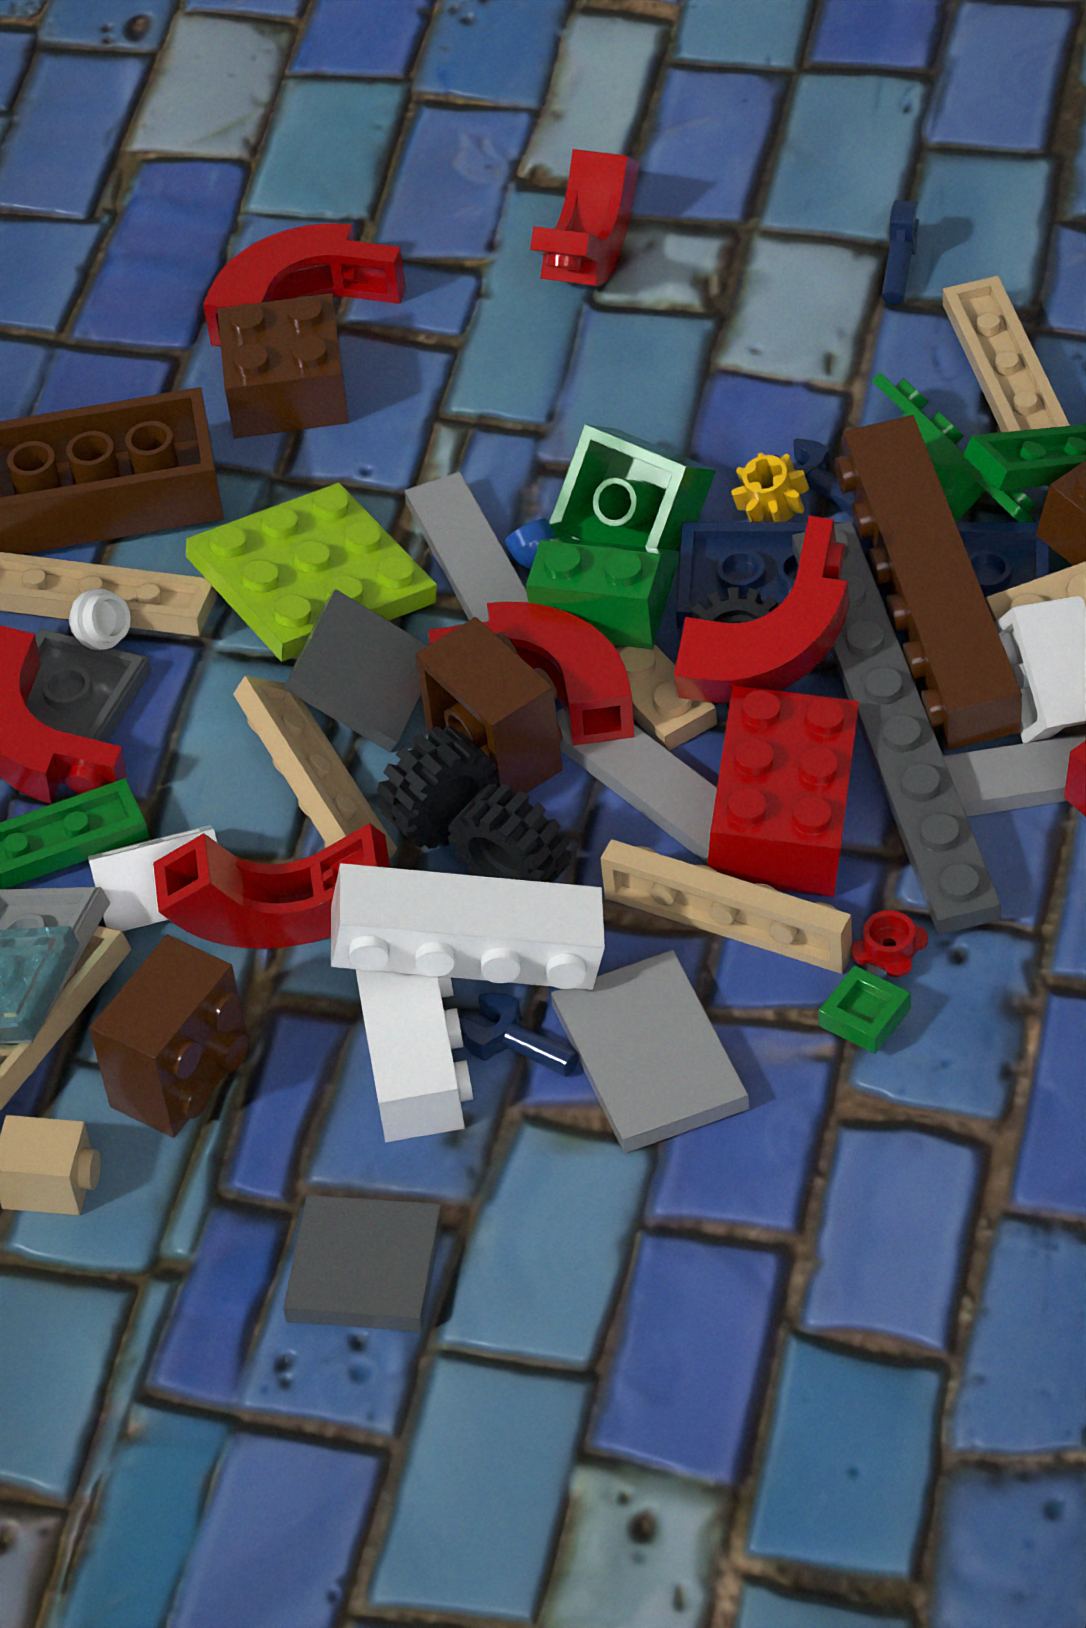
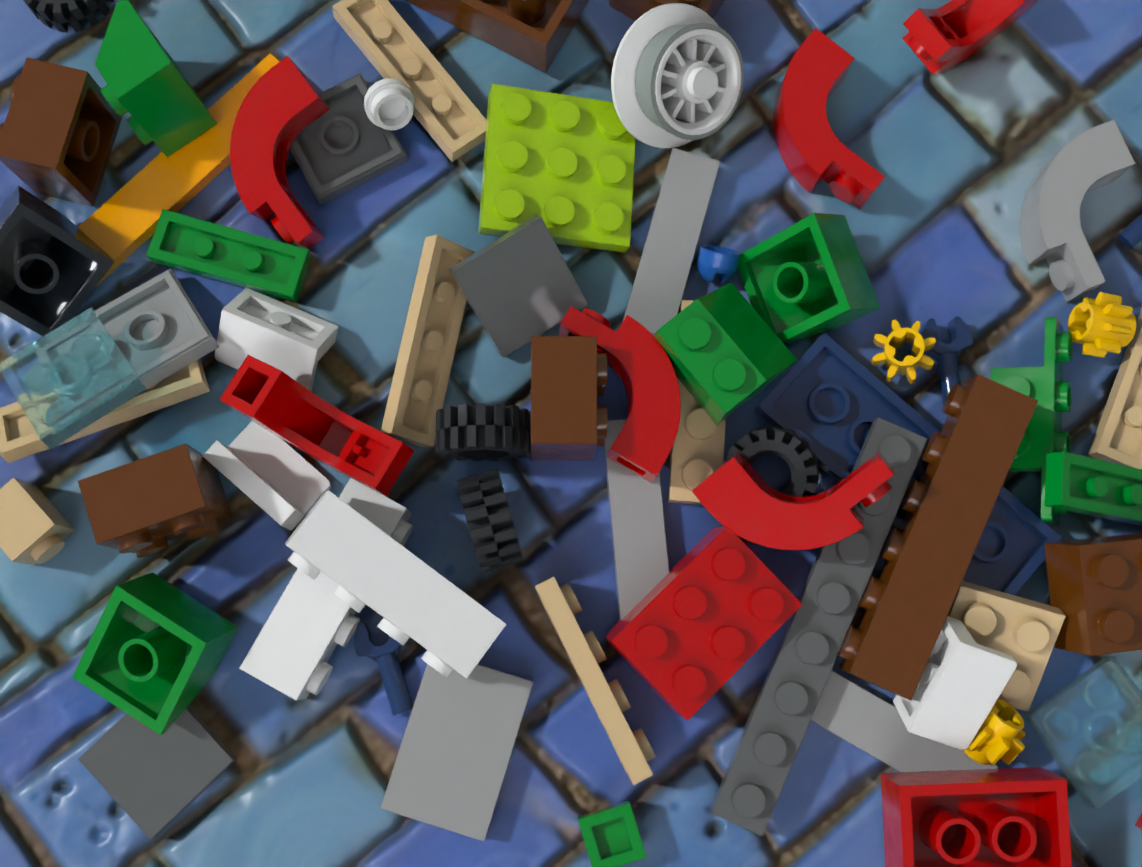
camera: 25 degrees right, 30 degrees up
red plate [851,910,928,977] -> none
none -> green slope [72,572,239,735]
none -> white panel [203,421,331,531]
none -> white piece [611,3,744,148]
none -> red arch [773,28,885,209]
none -> light grey arch [1020,120,1136,303]
none -> yellow gear [1068,292,1136,358]

